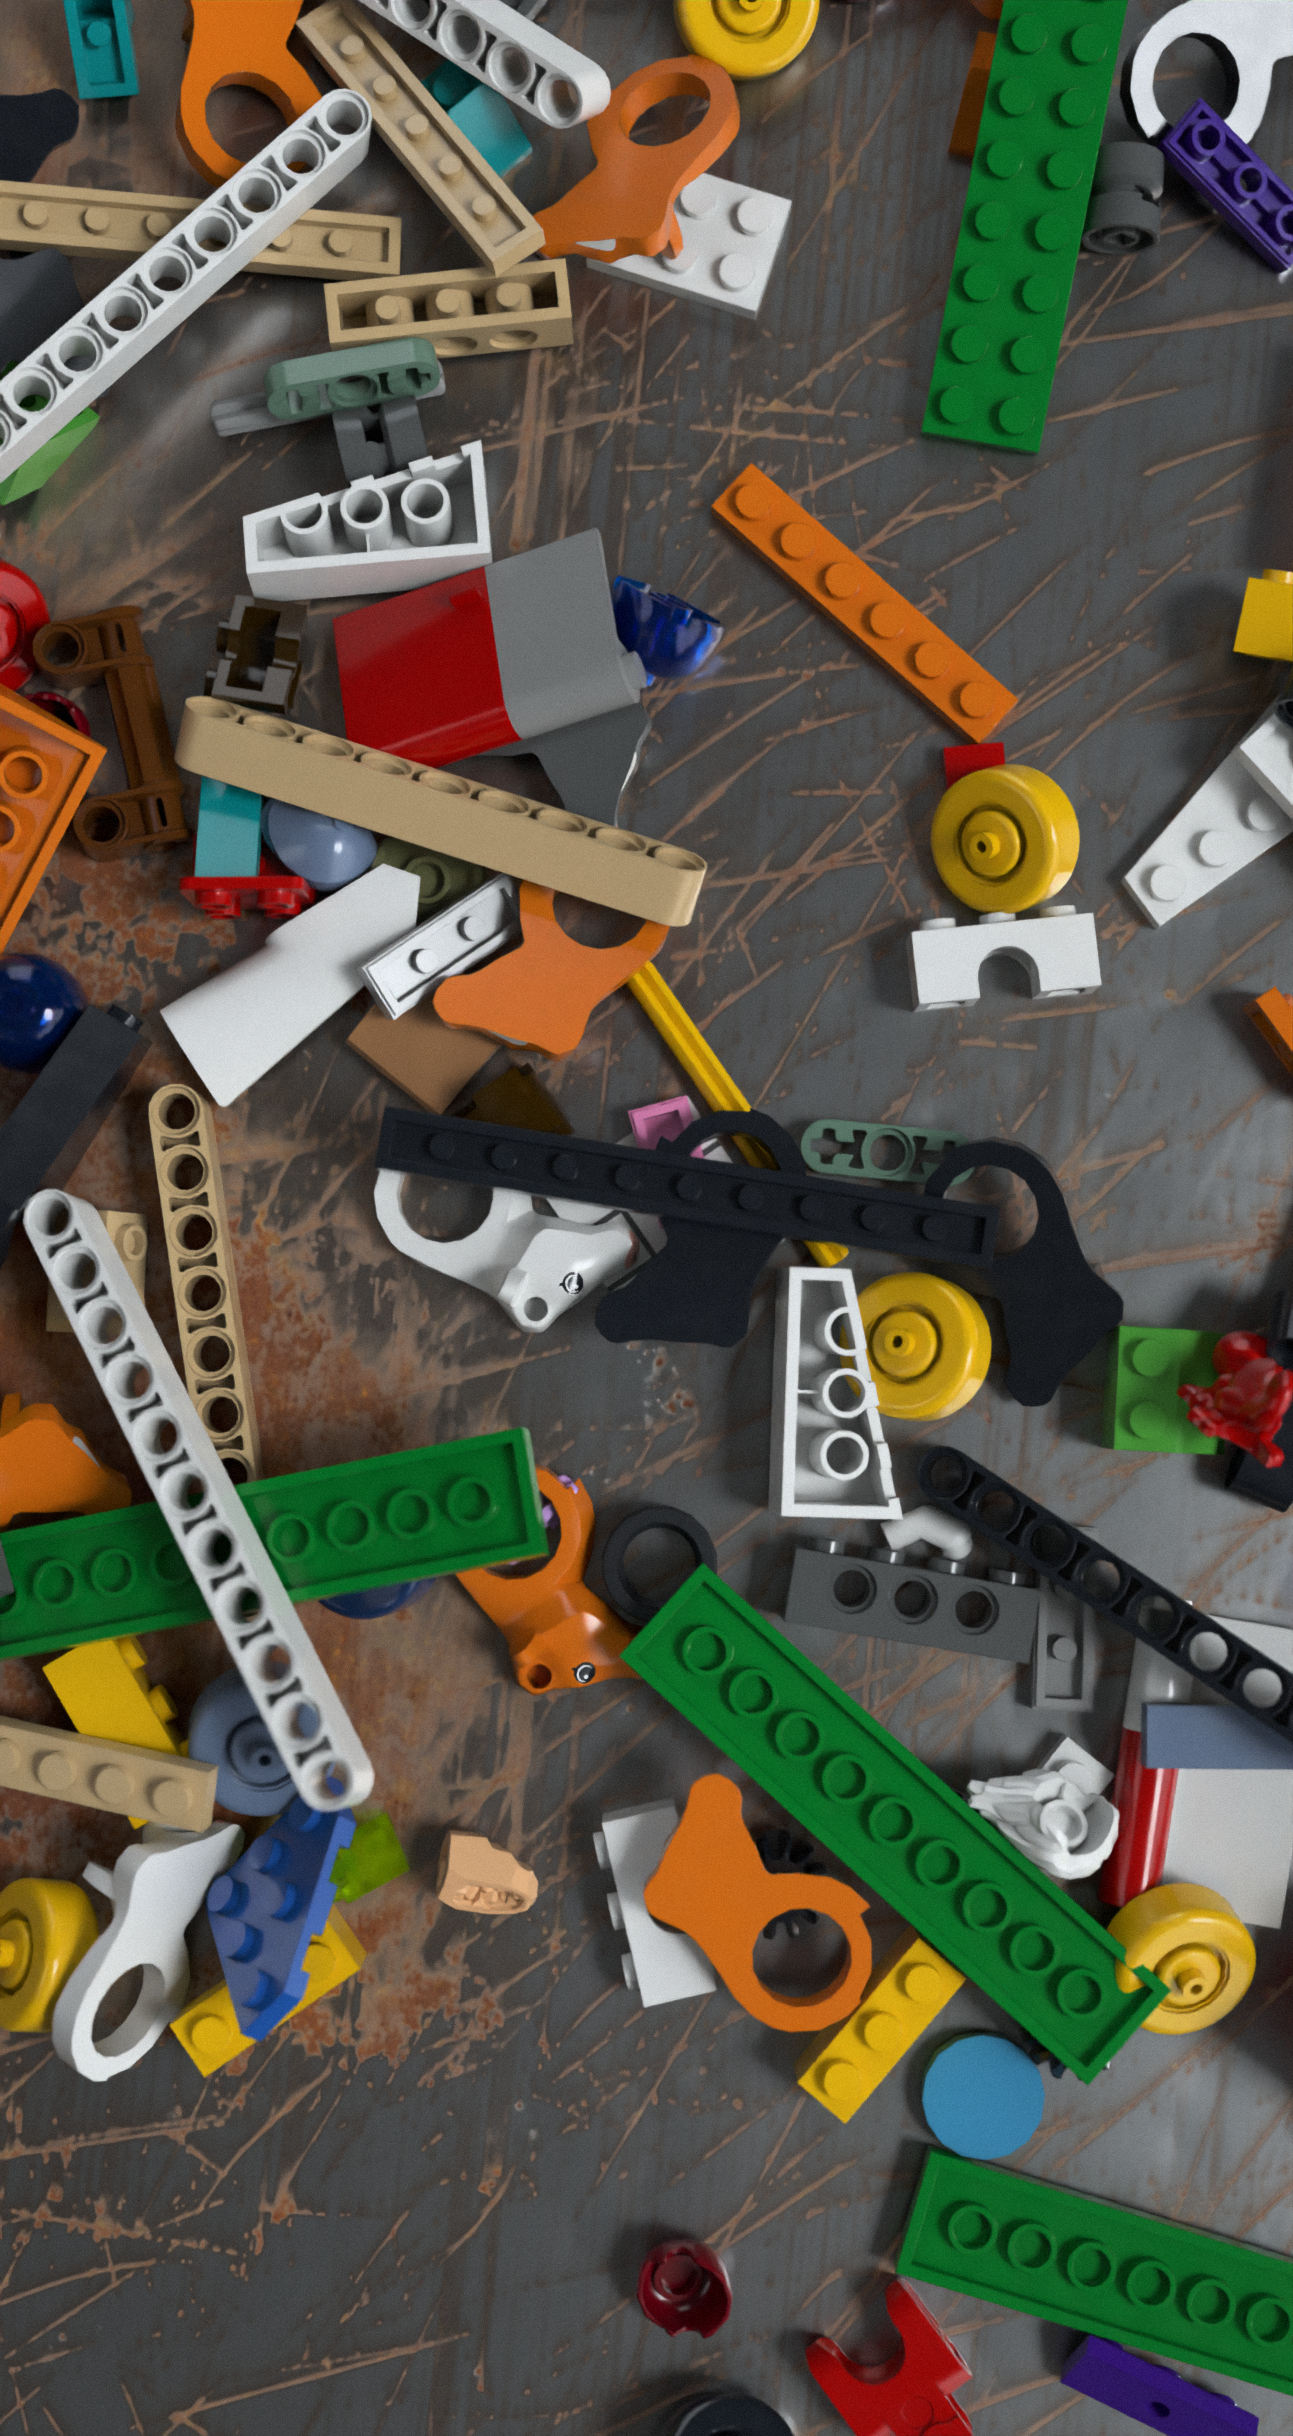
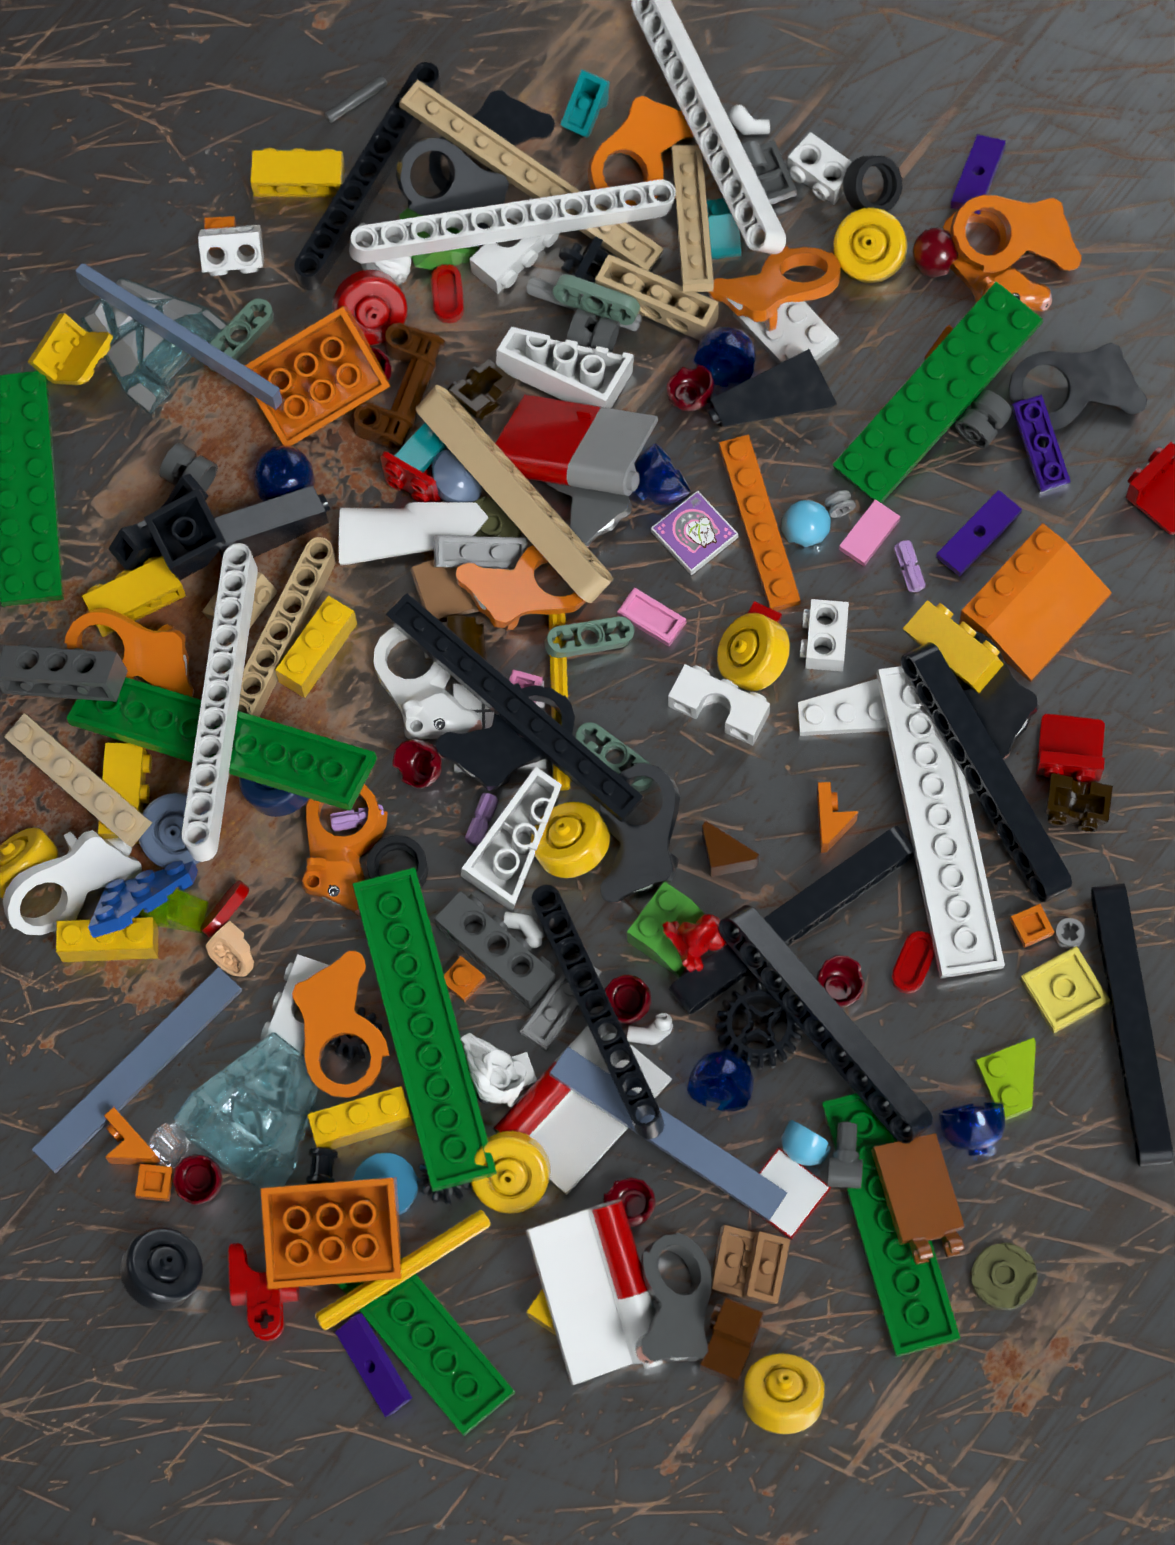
camera: 40 degrees right, 15 degrees down
none -> sand blue tile [32,967,242,1174]
none -> orange slope [104,1107,160,1165]
none -> orange plate [135,1164,174,1202]
none -> clear tile [148,1122,194,1167]
none -> clear light blue wedge [173,1032,324,1190]
none -> red tile [200,880,249,937]
none -> orange slope [261,1177,402,1289]
none -> yellow brick [275,595,357,698]
none -> black bush [306,1148,338,1184]
none -> yellow axle [315,1210,491,1330]
none -> dark red hair [392,739,442,789]
none -> red tile [431,264,464,324]
none -> orange plate [444,956,486,1003]
none -> lavender piece [465,793,498,847]
none -> white arch [470,198,559,294]
none -> sand green beam [544,616,634,658]
none -> black hips [559,236,611,283]
none -> dark red hair [605,974,651,1024]
none -> bright pink tile [617,587,686,647]
none -> white arm [627,1013,673,1045]
none -> tile [651,491,738,575]
none -> dark red hair [666,364,714,411]
none -> clear blue cylinder [694,326,756,387]
none -> reddish brown slope [702,820,759,877]
none -> black slope [707,349,837,429]
none -> medium azure hair [781,500,831,547]
none -> white brick [800,599,849,672]
none -> light grey bush [824,490,856,518]
none -> bright pink tile [839,499,901,567]
none -> lavender piece [894,540,926,593]
none -> dark purple tile [936,490,1022,577]

